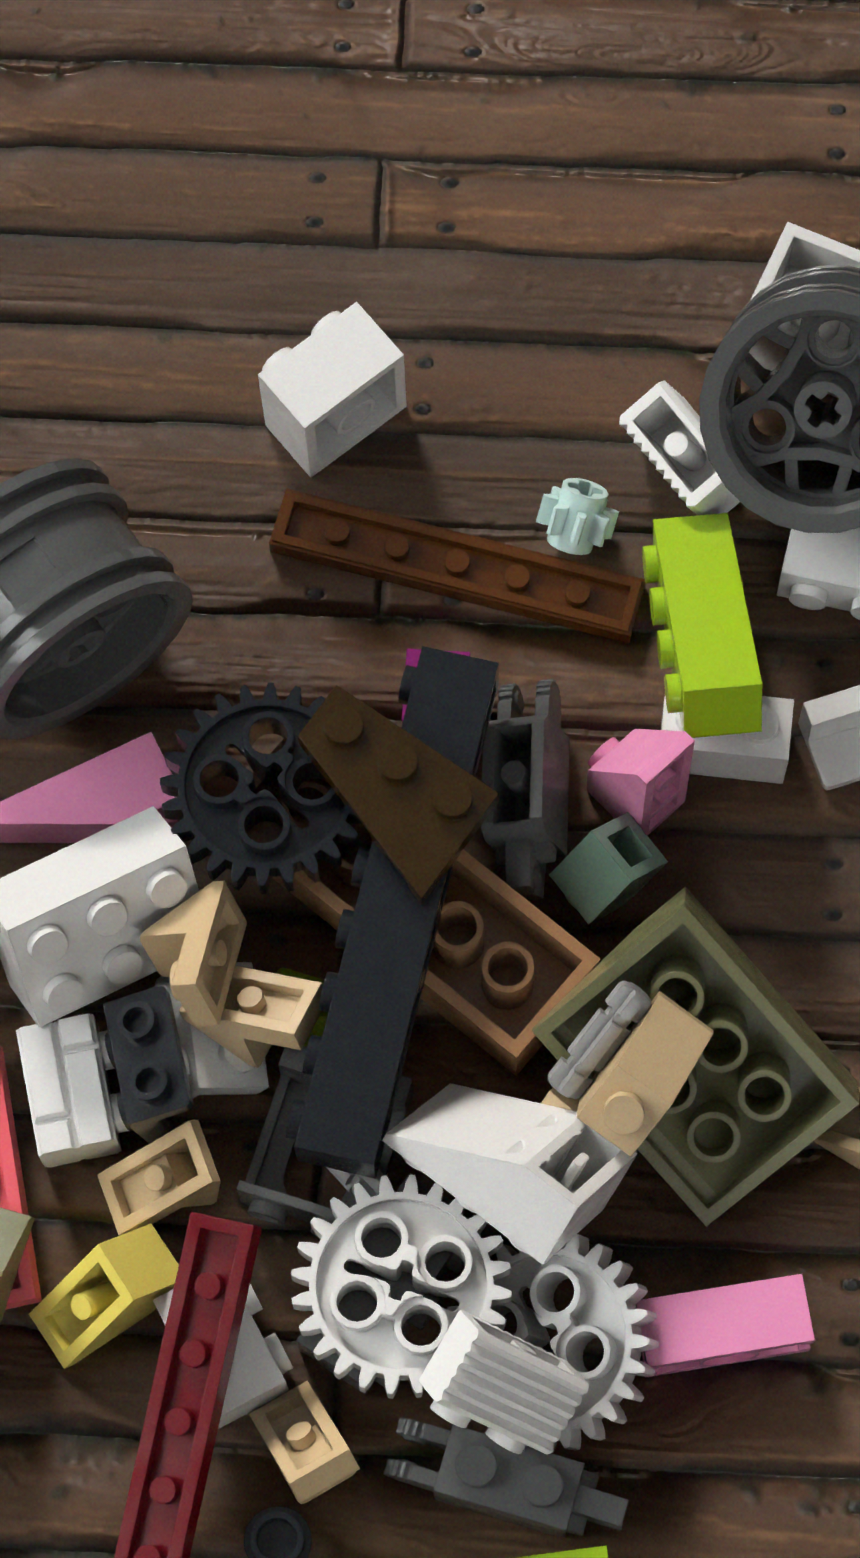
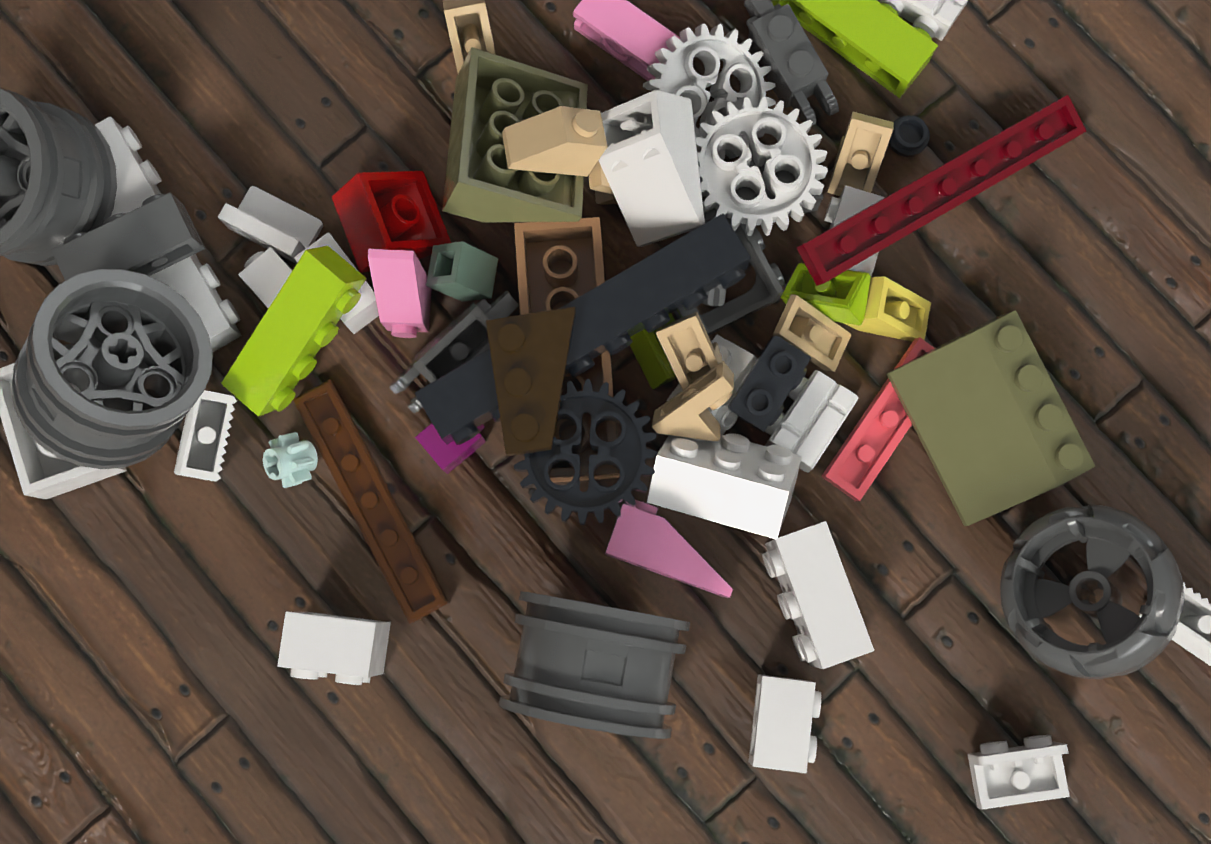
camera: 135 degrees left, 10 degrees up
white brick [418,1310,589,1455] -> none
light grey axle [548,980,651,1099] -> none
none -> white brick [238,247,292,308]
none -> red slope [332,171,451,272]
none -> lime slope [780,263,871,326]

